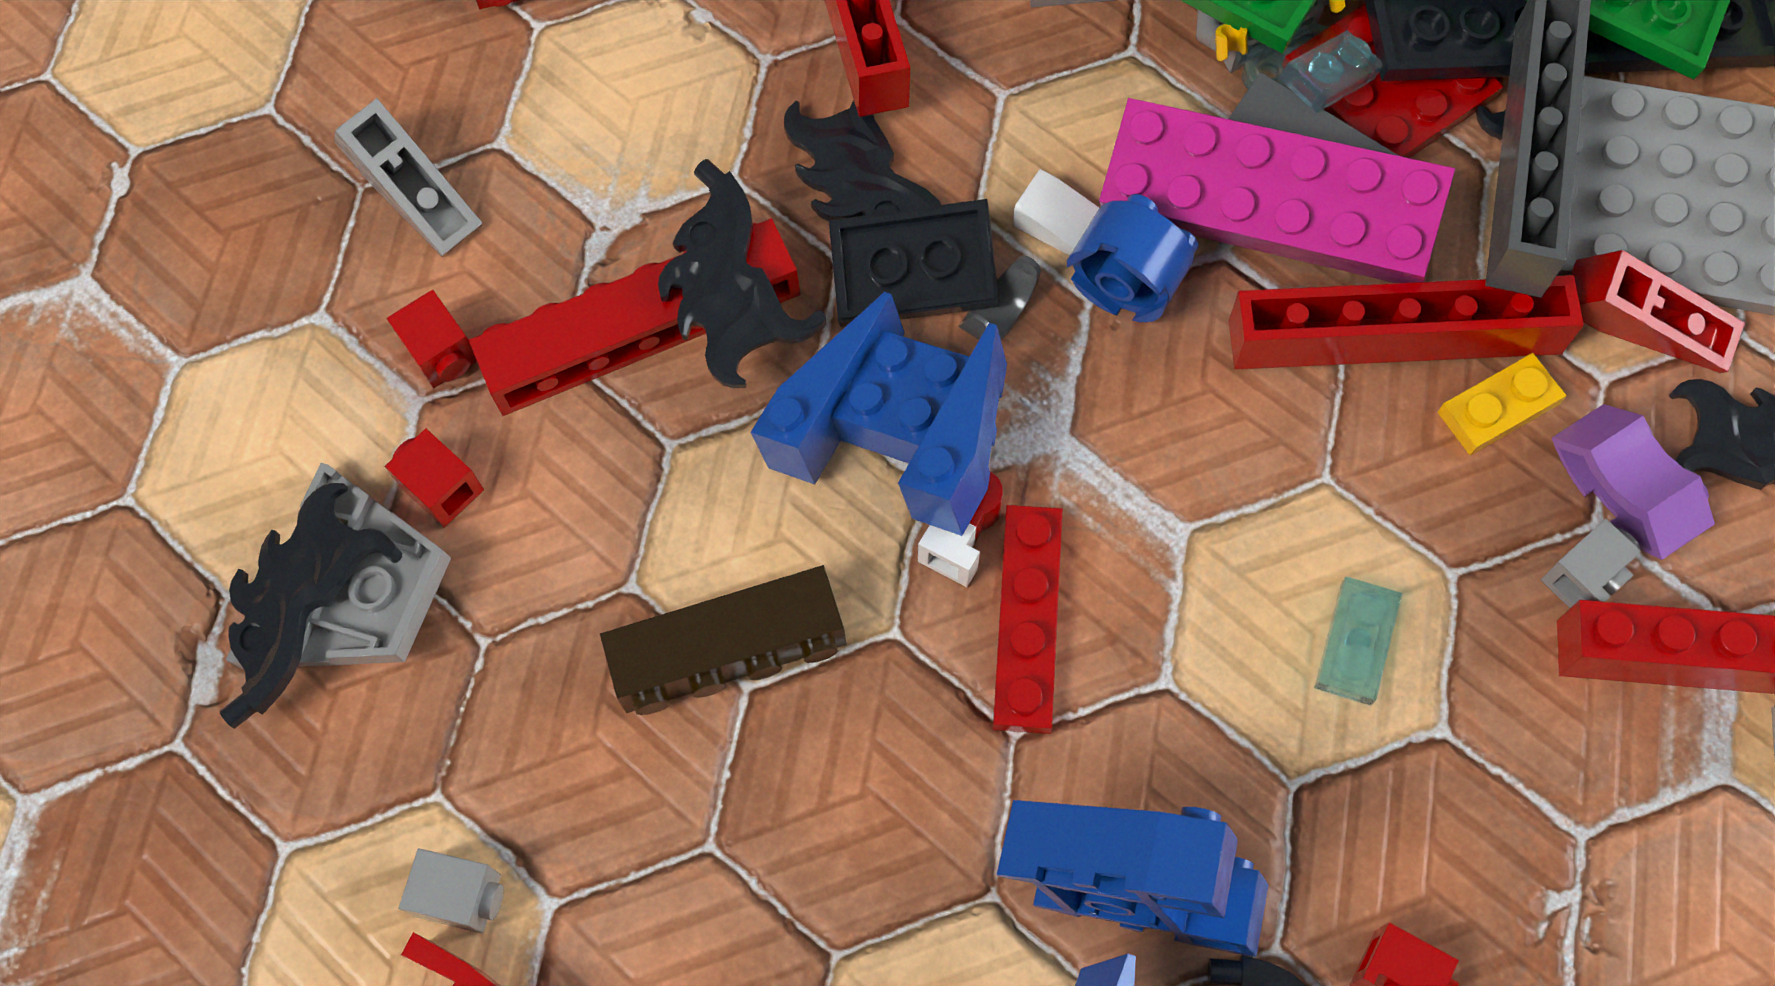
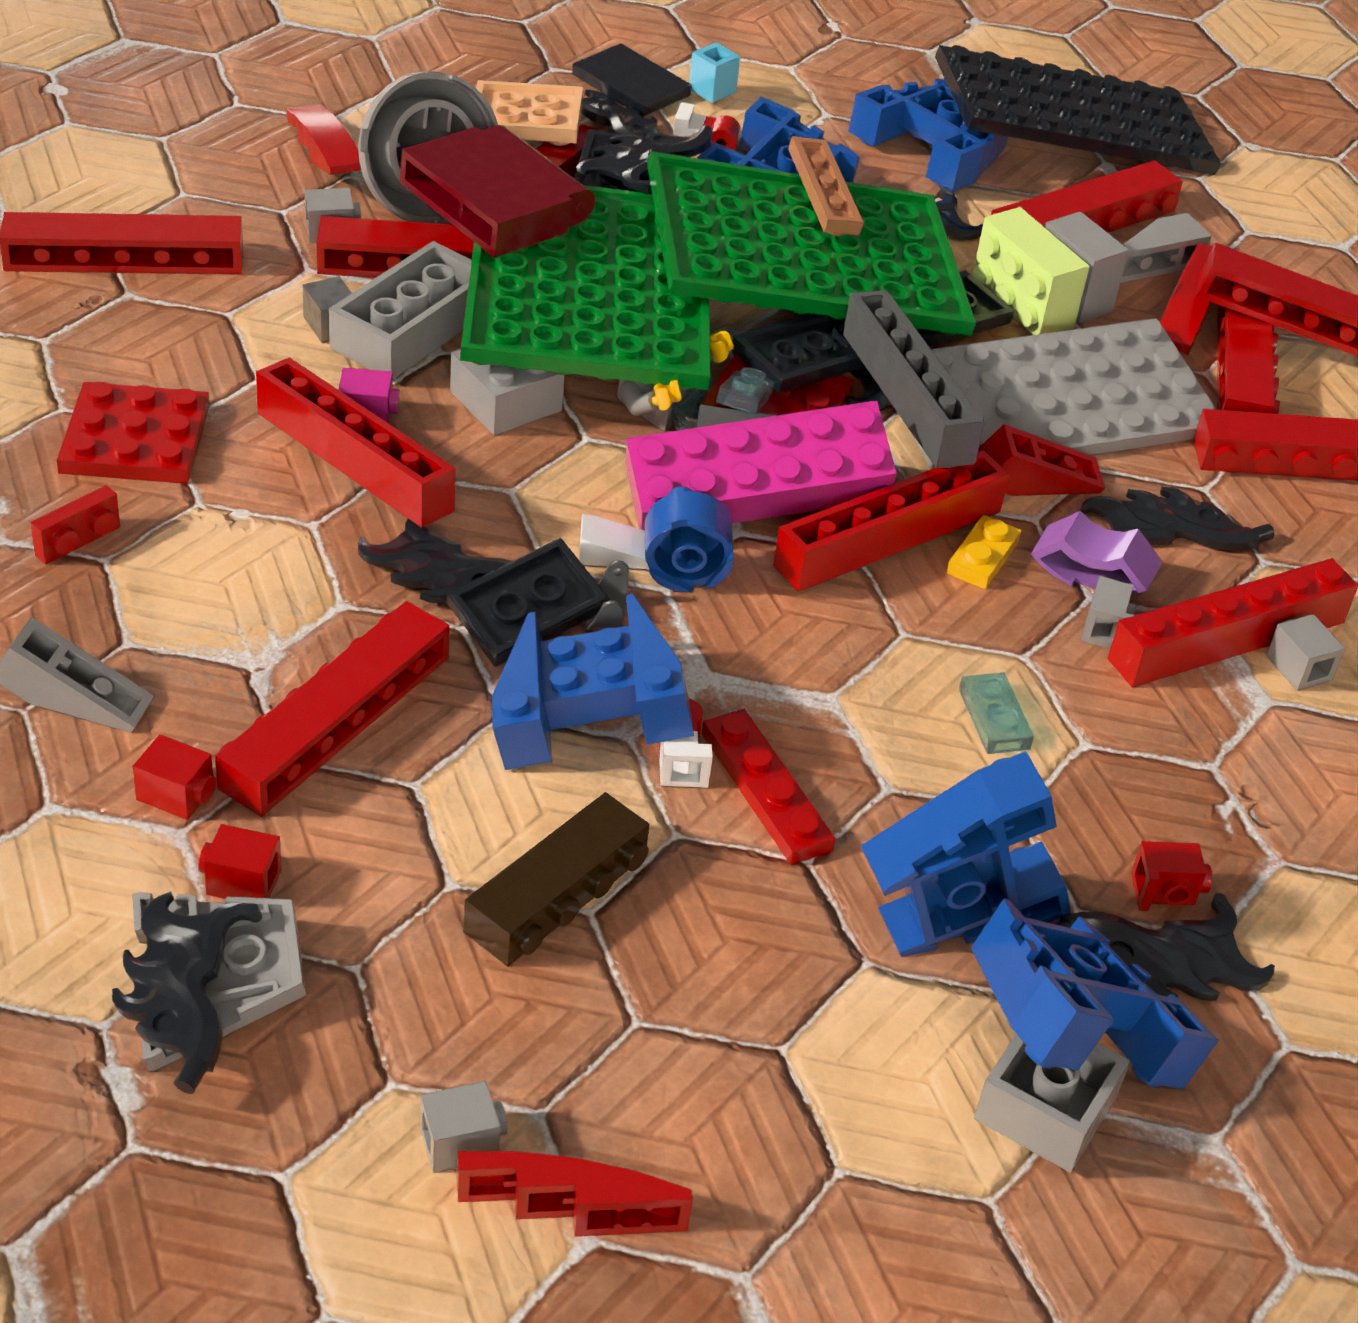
camera: 40 degrees left, 25 degrees down
black piece [658,159,826,388] -> none

